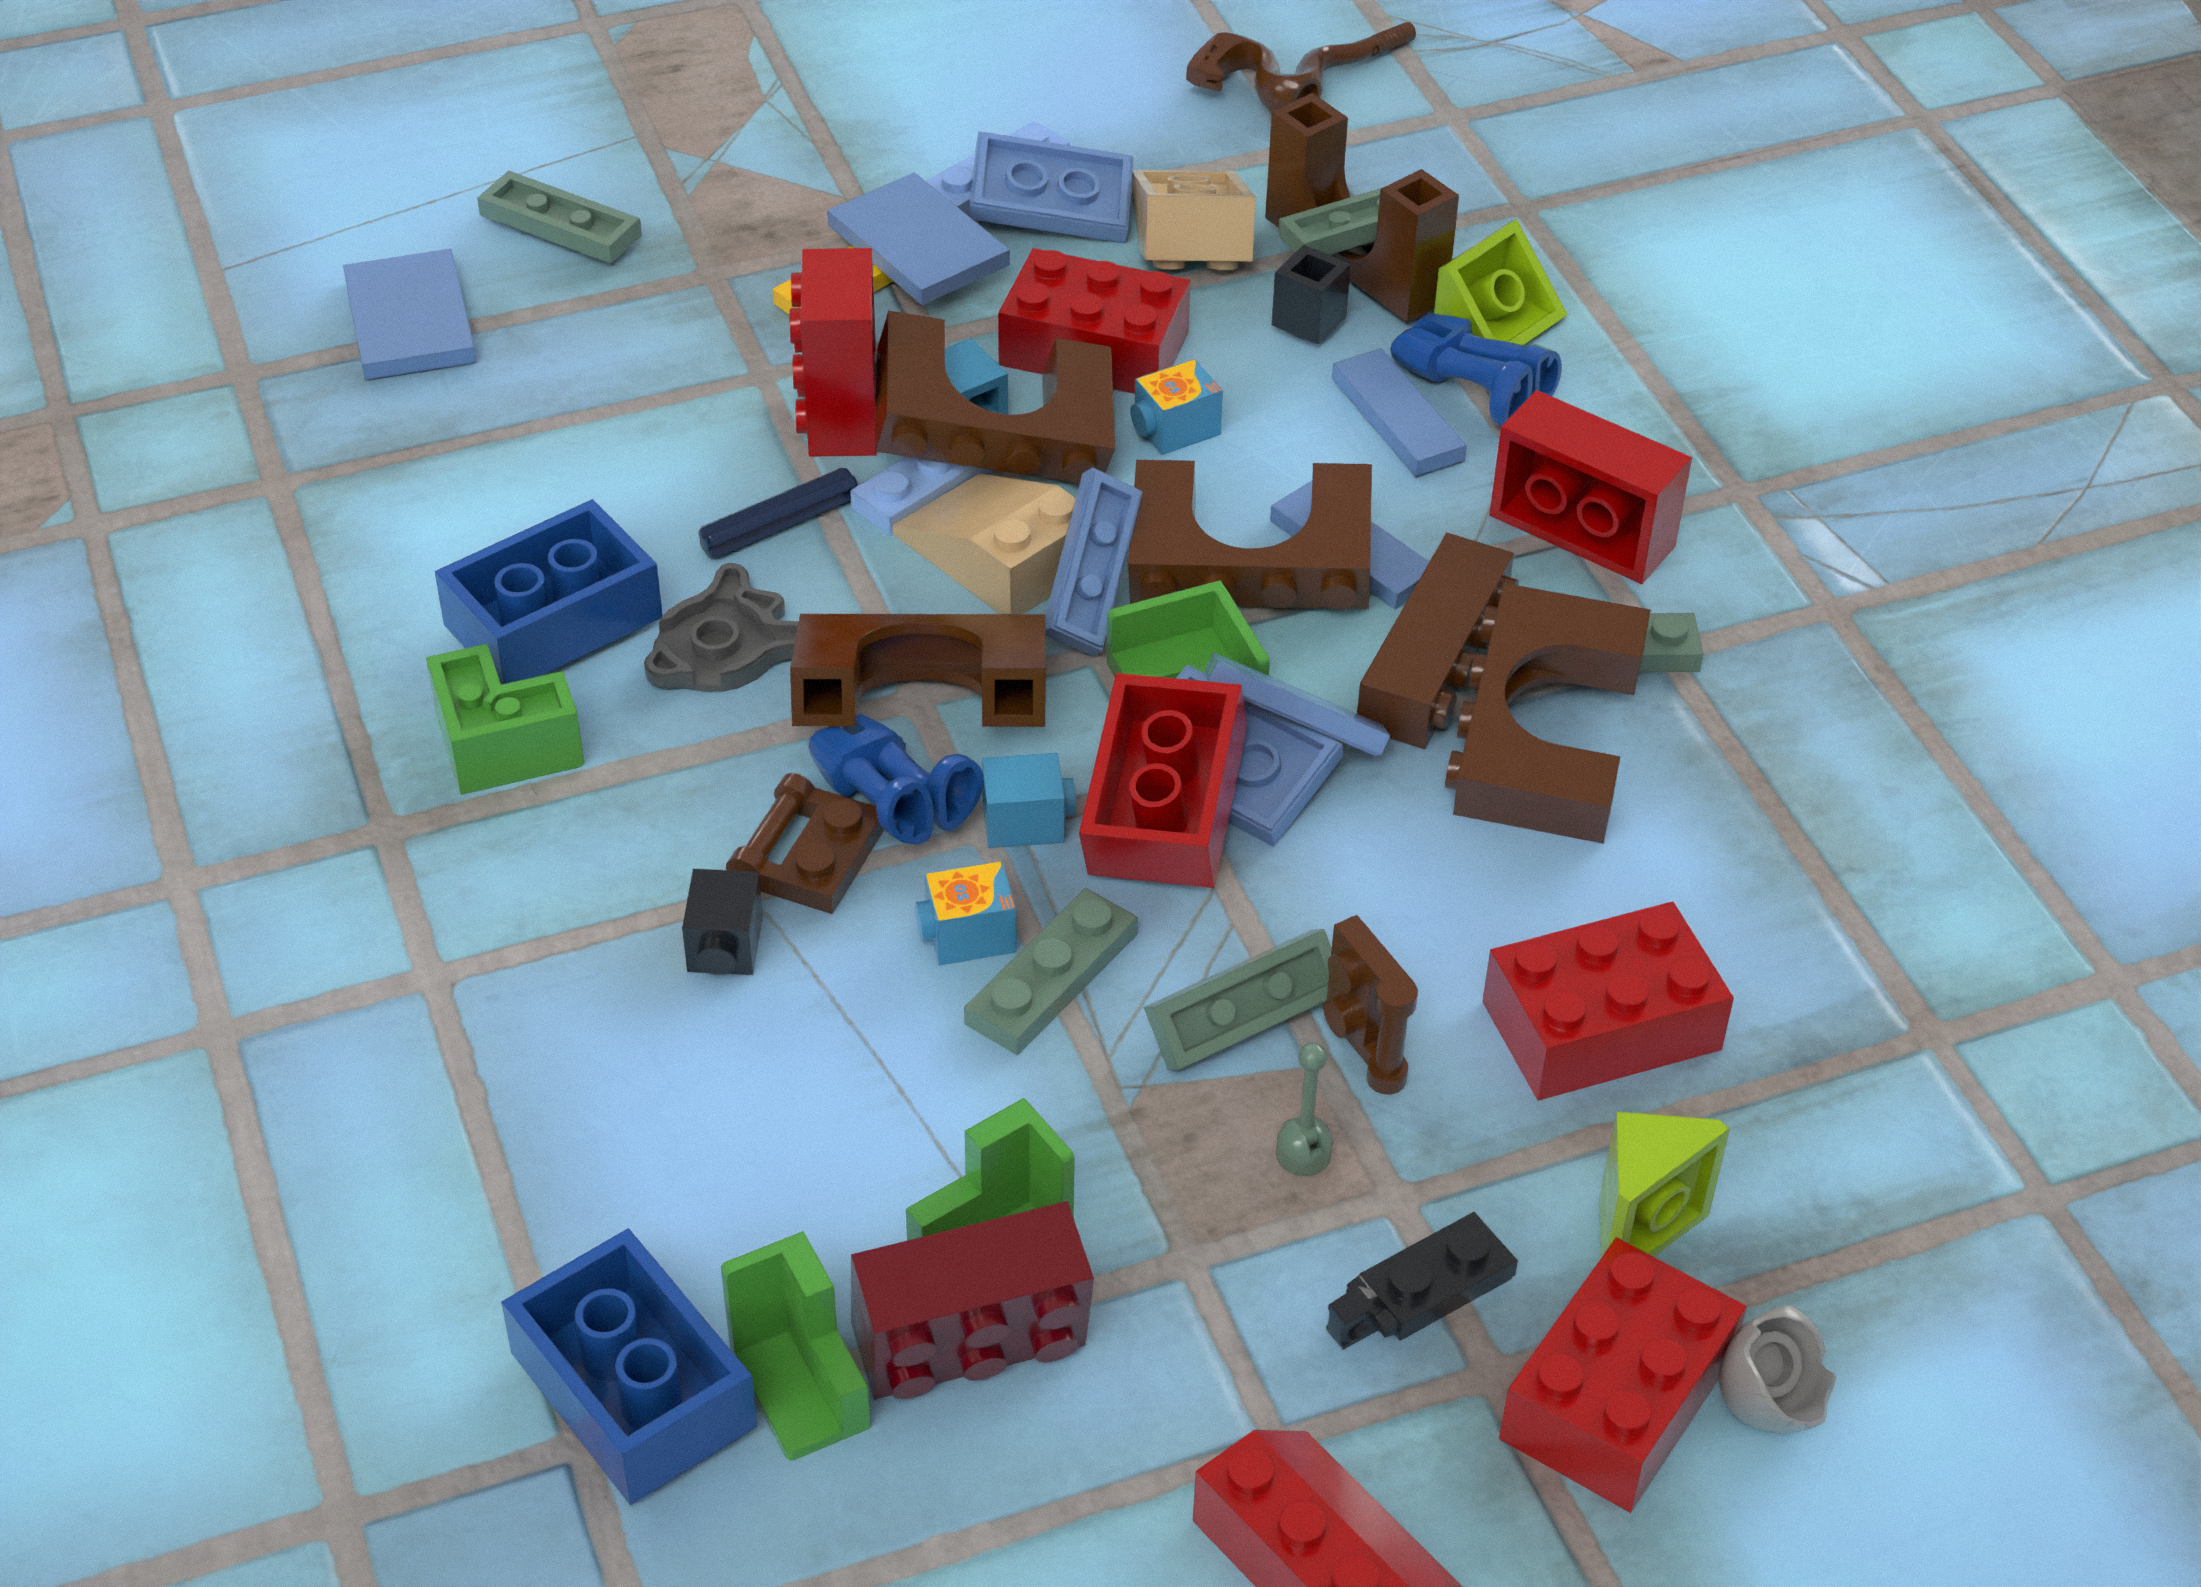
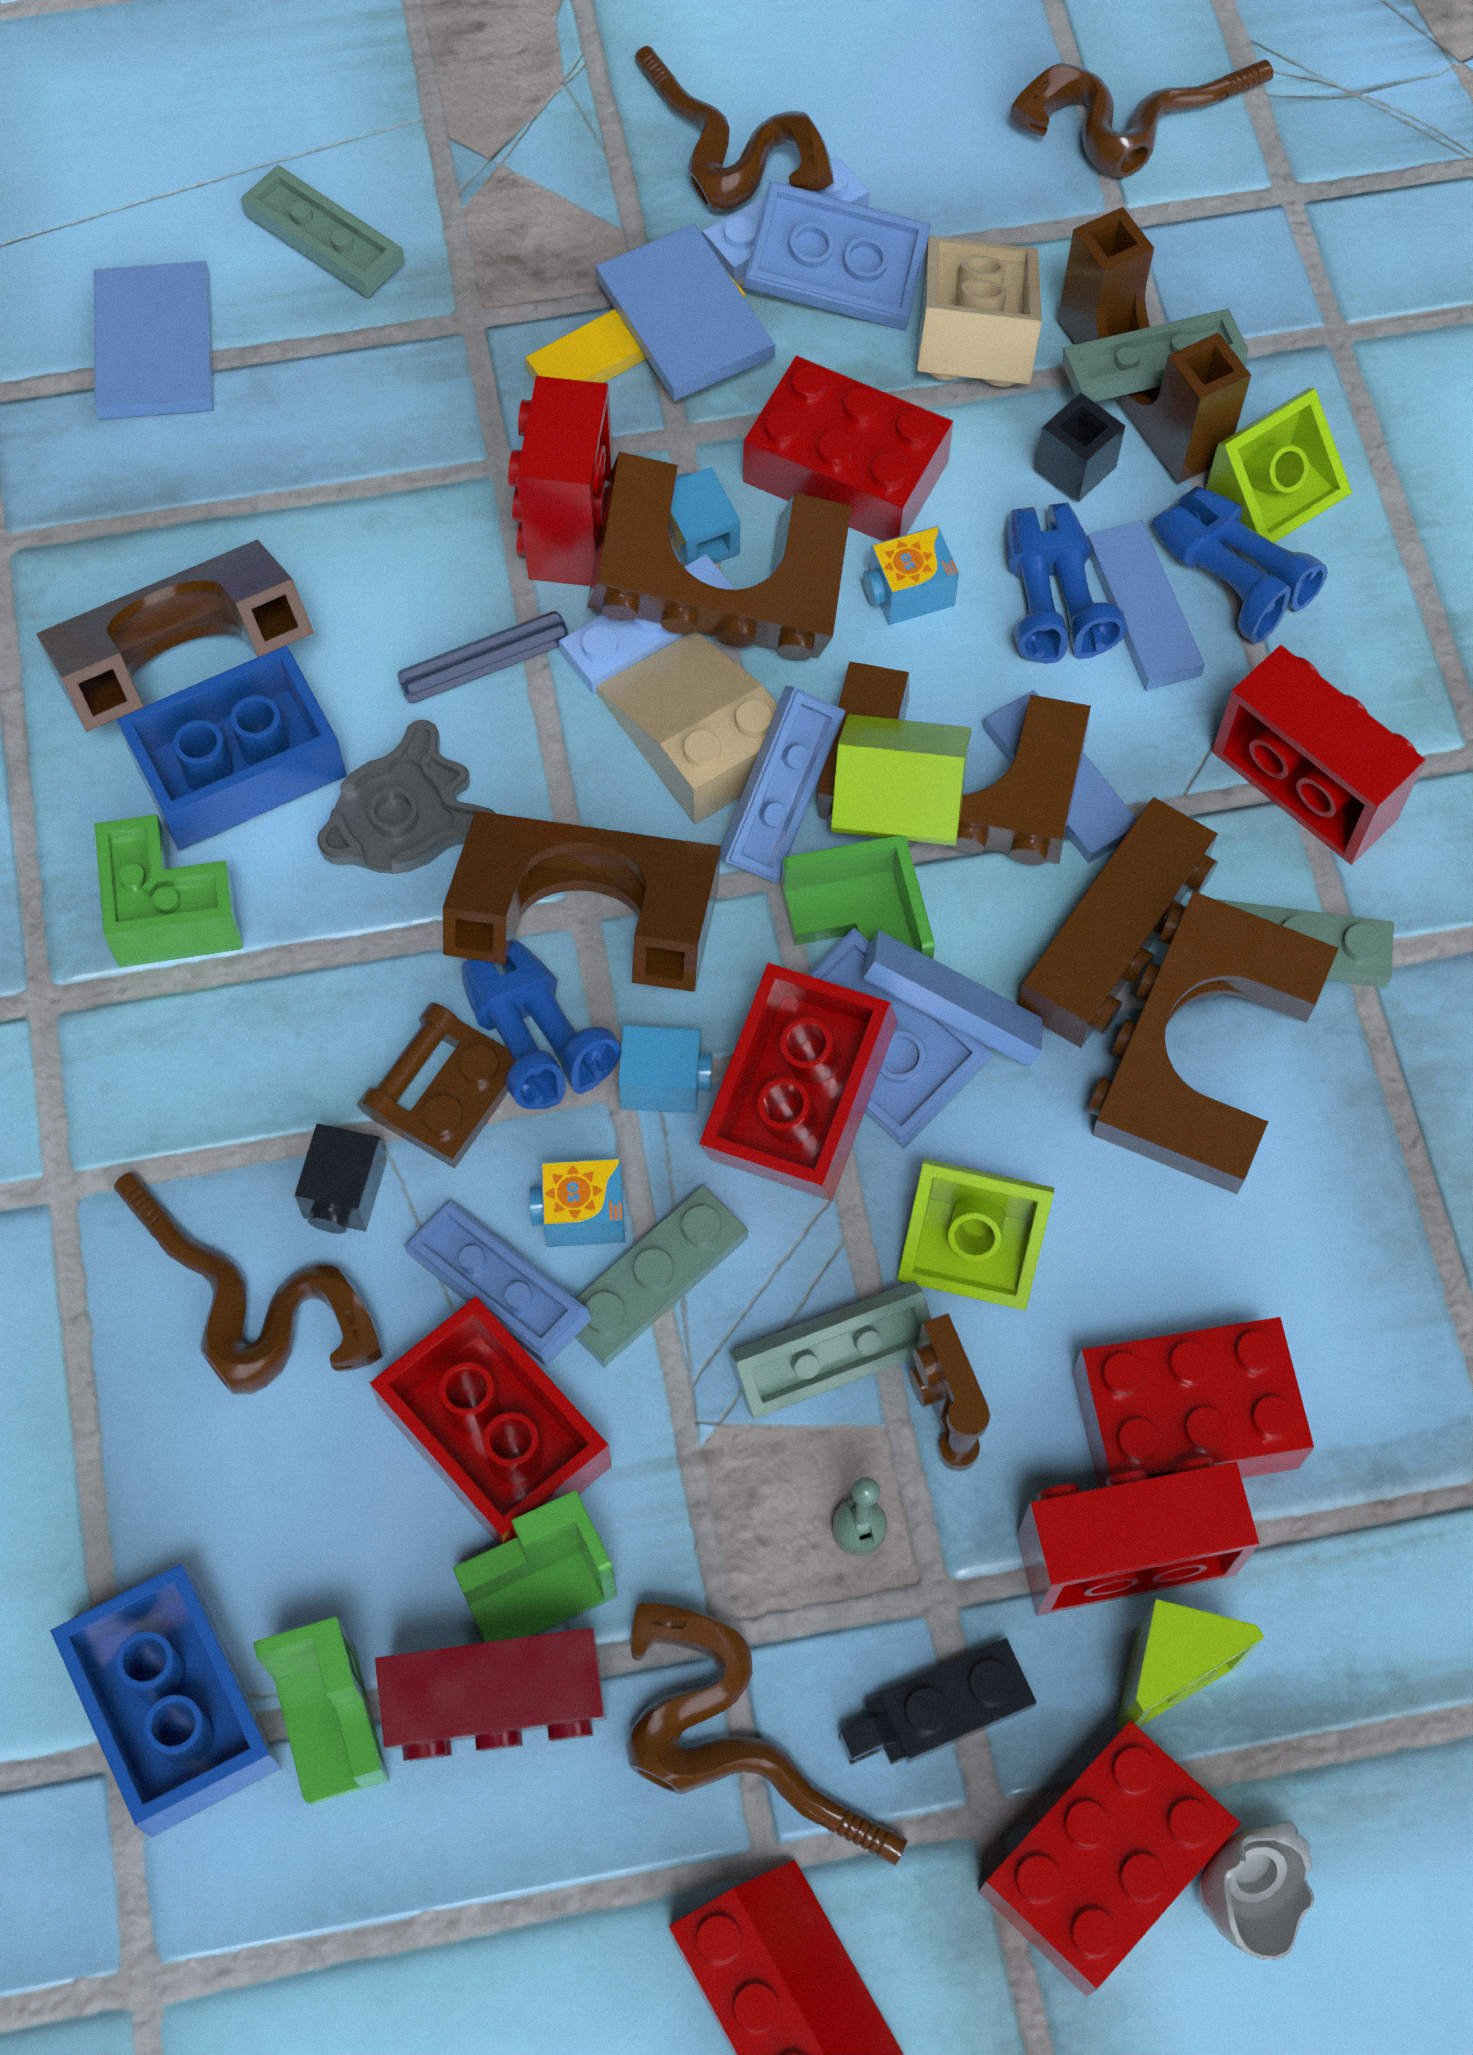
camera: 10 degrees right, 20 degrees up
none -> arch [36,539,314,732]
none -> reddish brown animal [114,1172,383,1394]
none -> red brick [369,1296,612,1545]
none -> medium blue tile [403,1200,592,1367]
none -> reddish brown animal [626,1603,908,1865]
none -> reddish brown animal [635,46,834,211]
none -> lime slope [831,714,971,846]
none -> lime slope [897,1158,1055,1311]
none -> blue piece [1007,502,1127,664]
none -> red brick [1017,1457,1260,1616]

